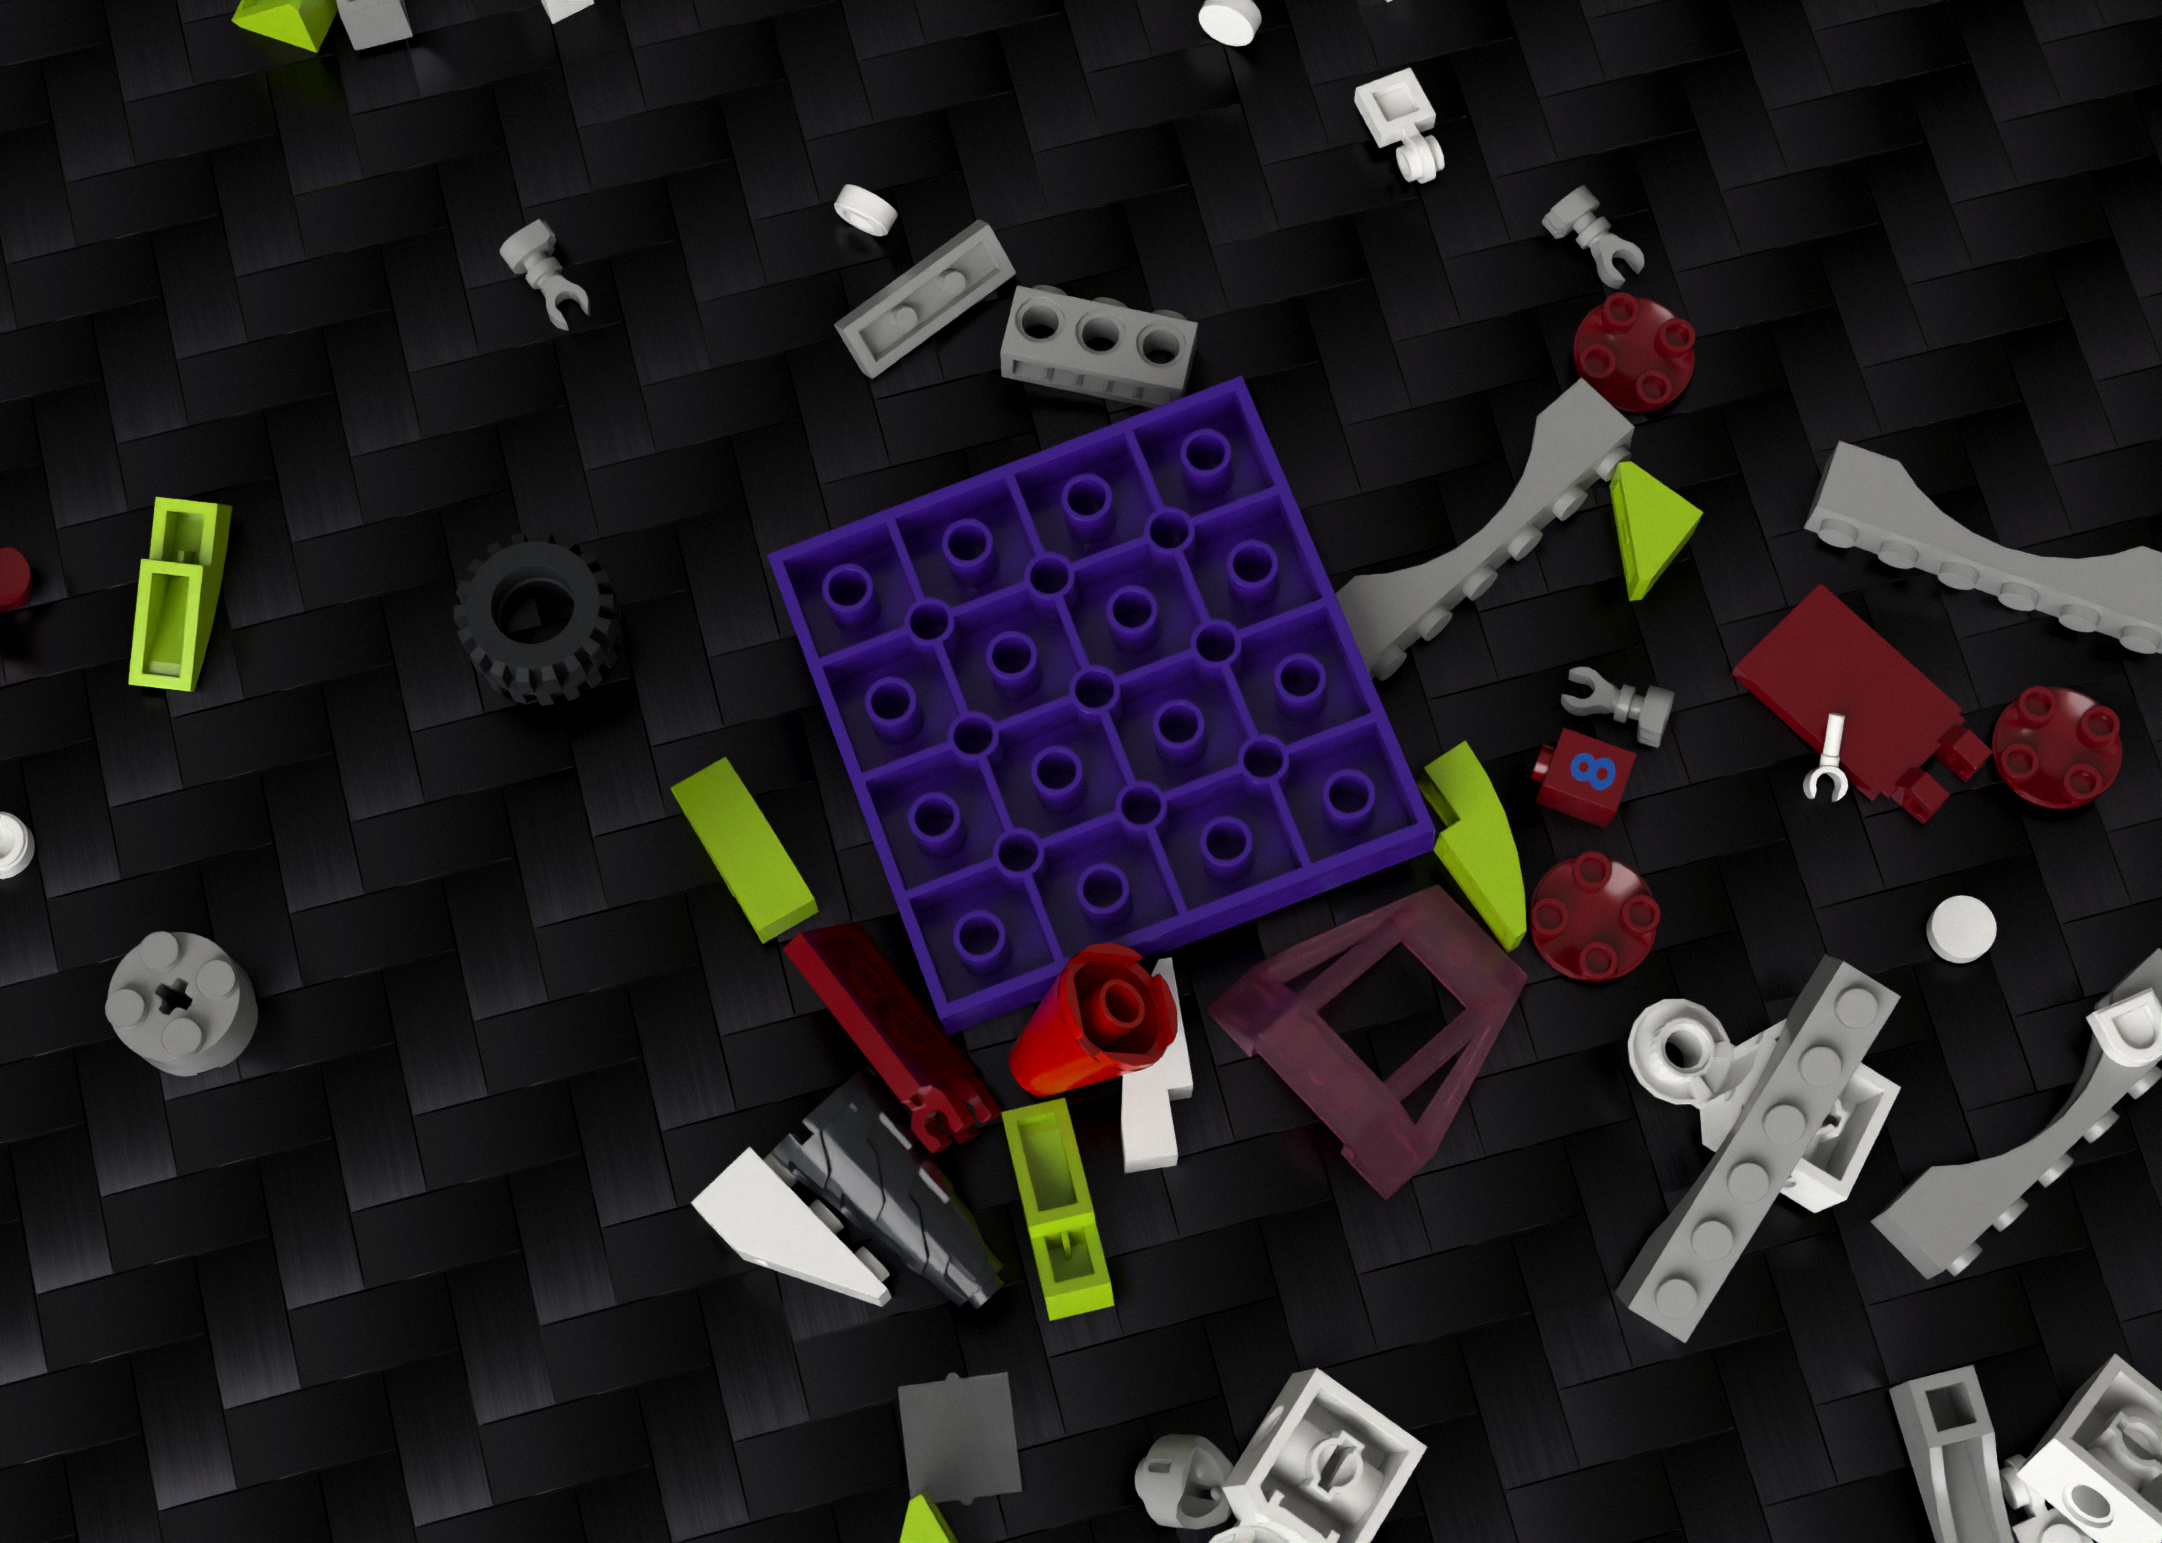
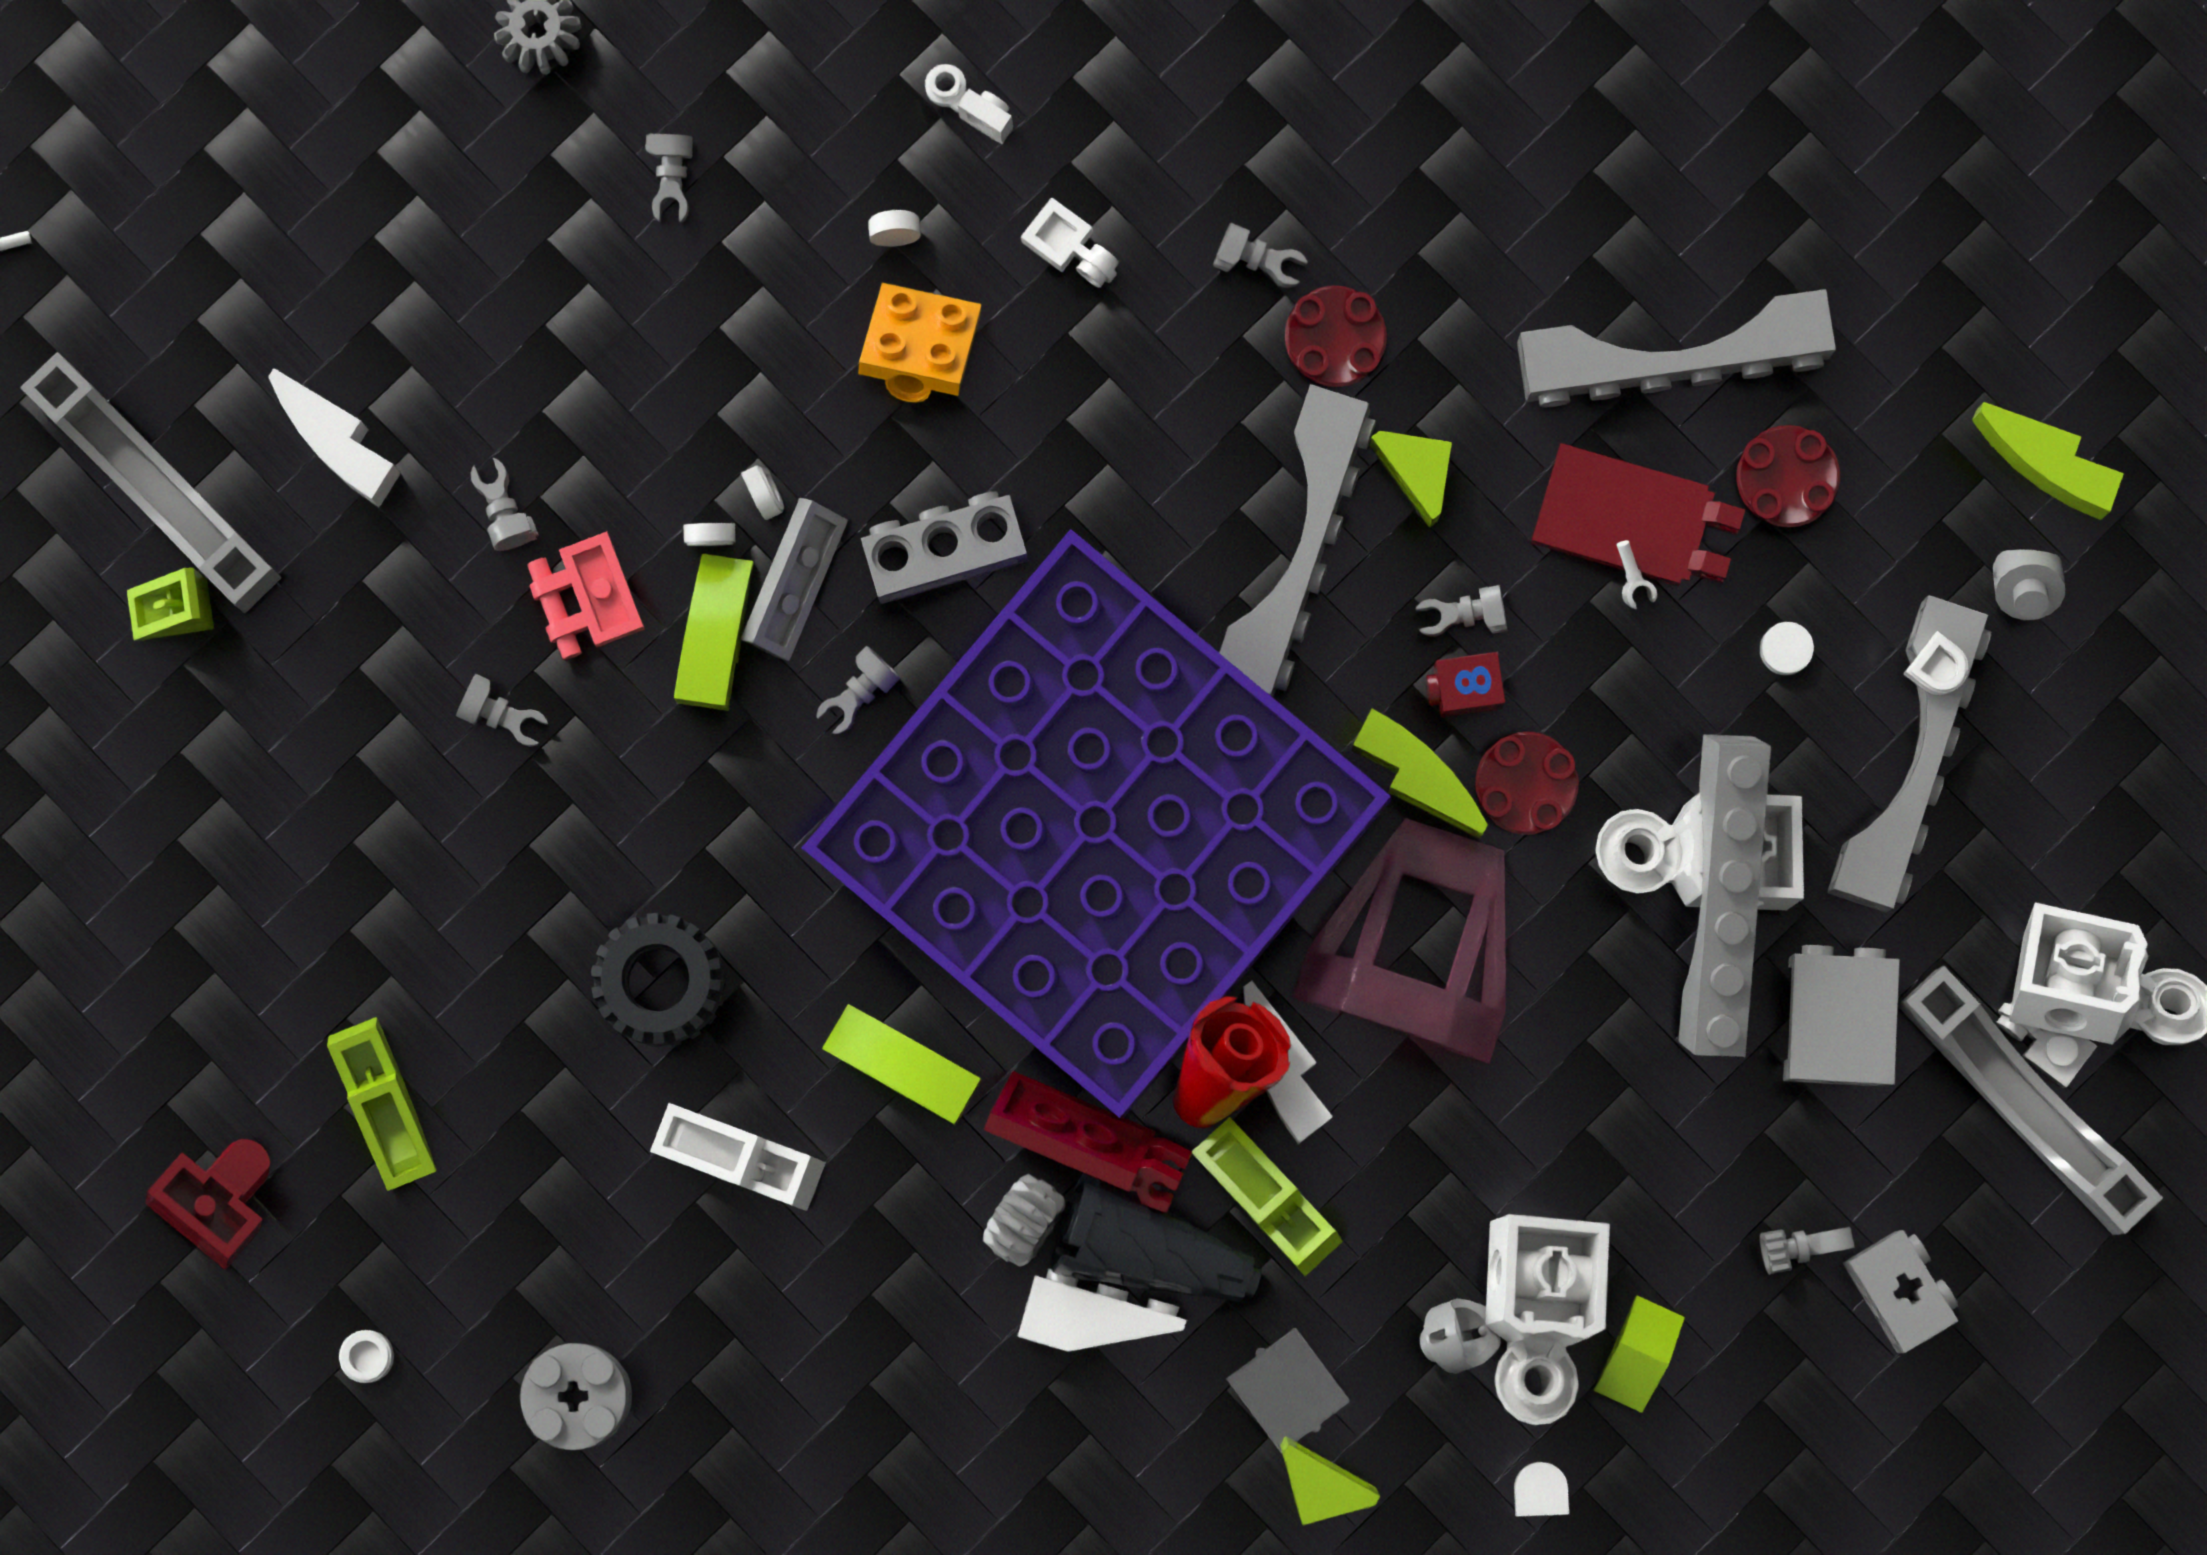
camera: 25 degrees left, 10 degrees up
none -> light grey piece [471,458,538,551]
none -> coral plate [527,532,645,660]
none -> white slope [650,1103,826,1211]
none -> lime slope [674,554,754,711]
none -> white tile [741,465,784,520]
none -> light grey piece [817,646,900,734]
none -> light orange plate [858,283,982,403]
none -> light grey gear [983,1174,1065,1266]
none -> light grey panel [1783,945,1899,1087]

